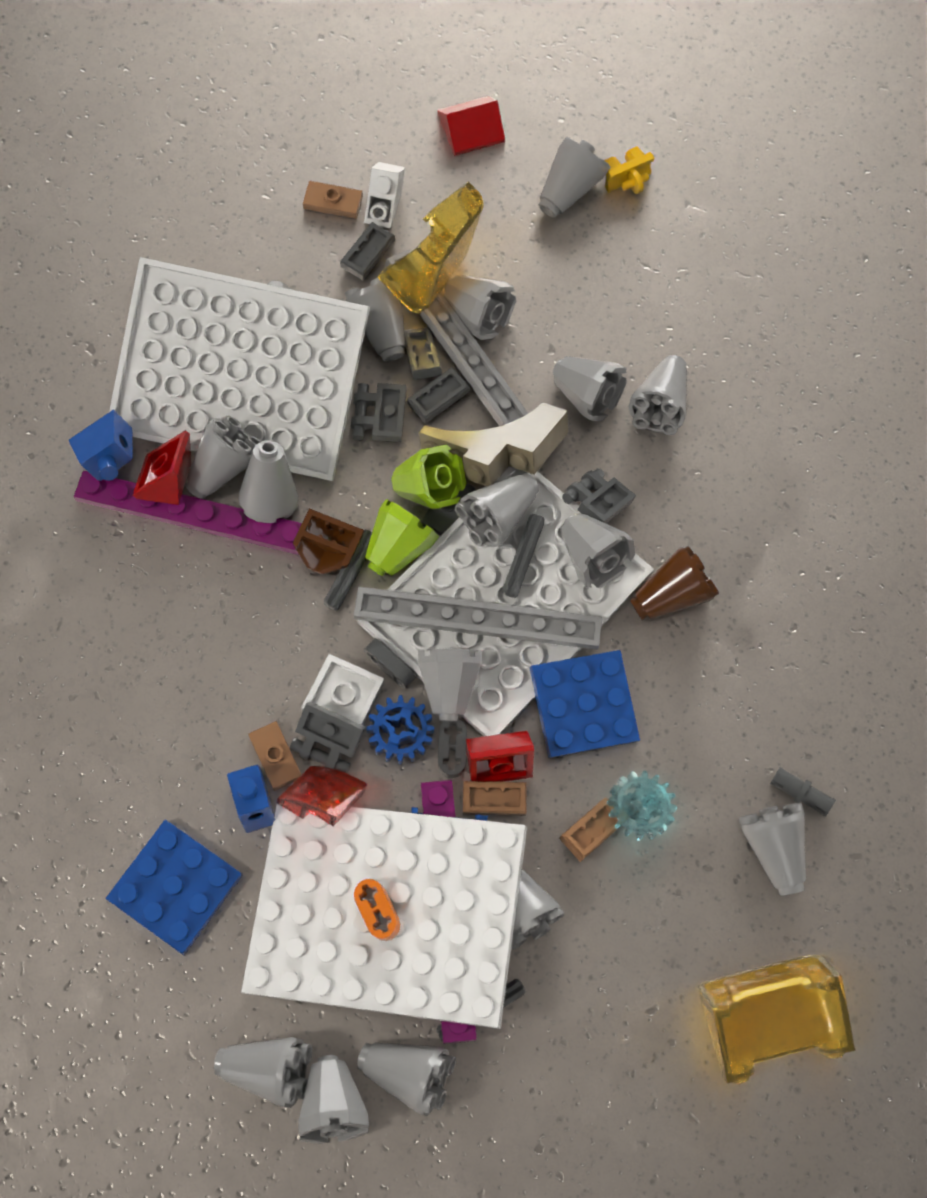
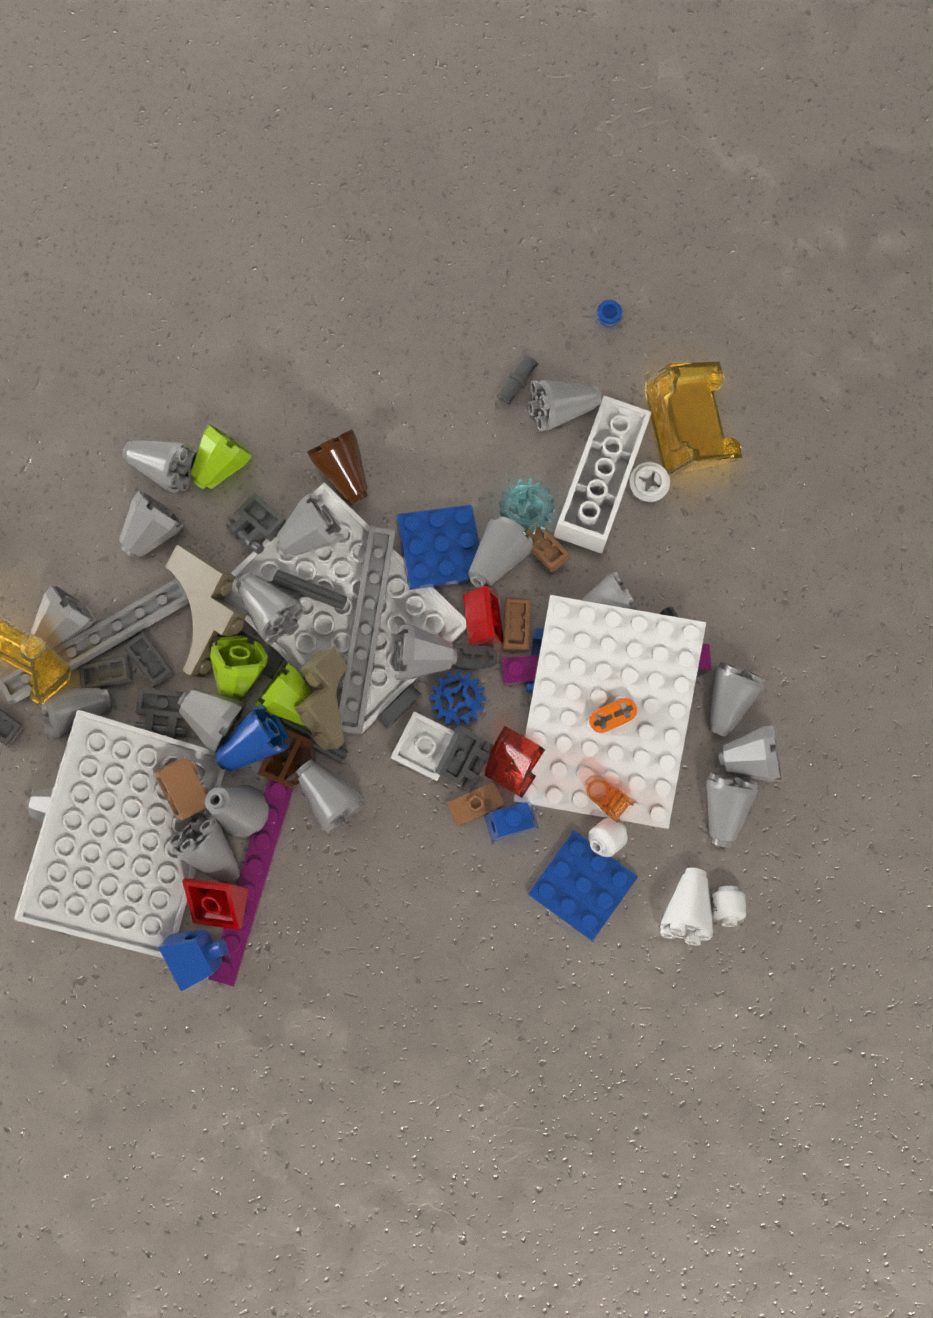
camera: 90 degrees left, 10 degrees up
none -> medium nougat brick [153,758,209,820]
none -> light grey cone [178,688,246,752]
none -> lime cone [190,423,252,490]
none -> blue cone [215,704,289,771]
none -> dark tan arch [295,647,349,750]
none -> light grey cone [296,759,365,833]
none -> light grey cone [468,517,534,588]
none -> white slope [553,396,652,554]
none -> clear orange piece [584,775,635,823]
none -> white head [588,818,628,857]
none -> blue tile [597,300,622,327]
none -> white gear [629,462,670,503]
none -> white cone [660,868,713,946]
none -> white head [712,886,746,927]

